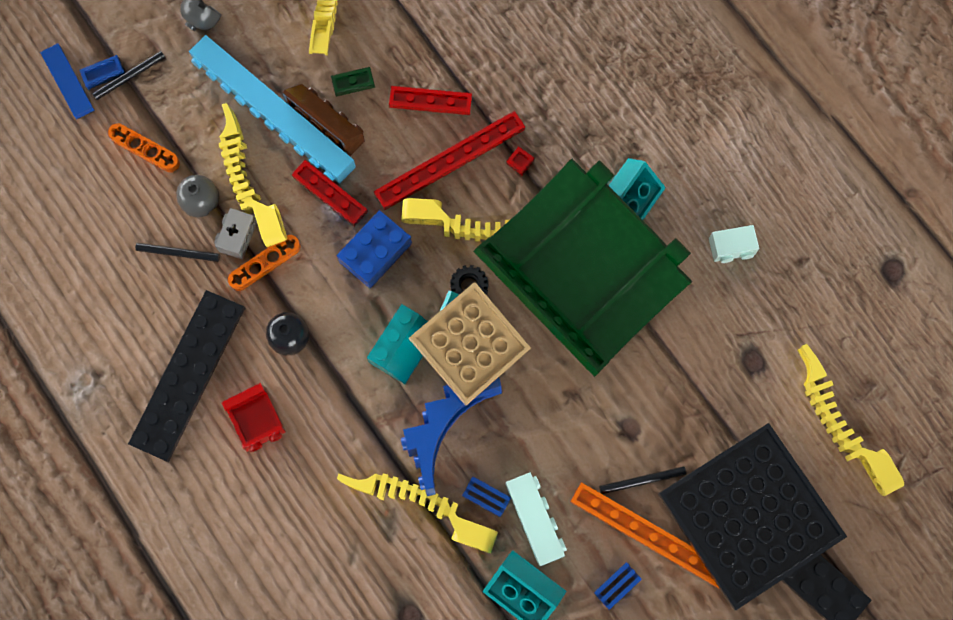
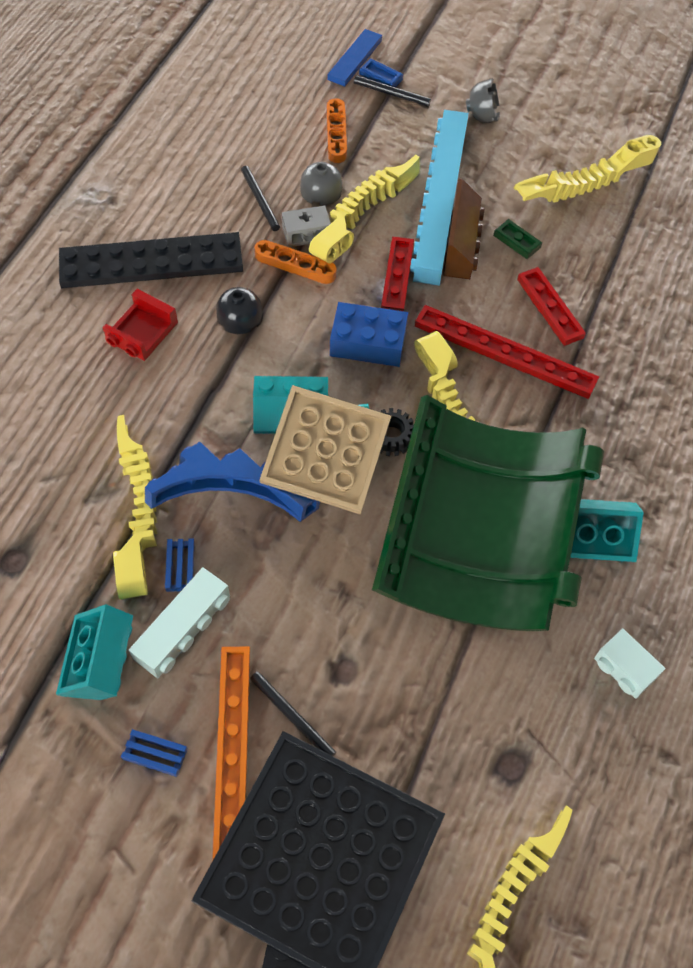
camera: 55 degrees right, 15 degrees down
red tile [506,146,535,175] -> none

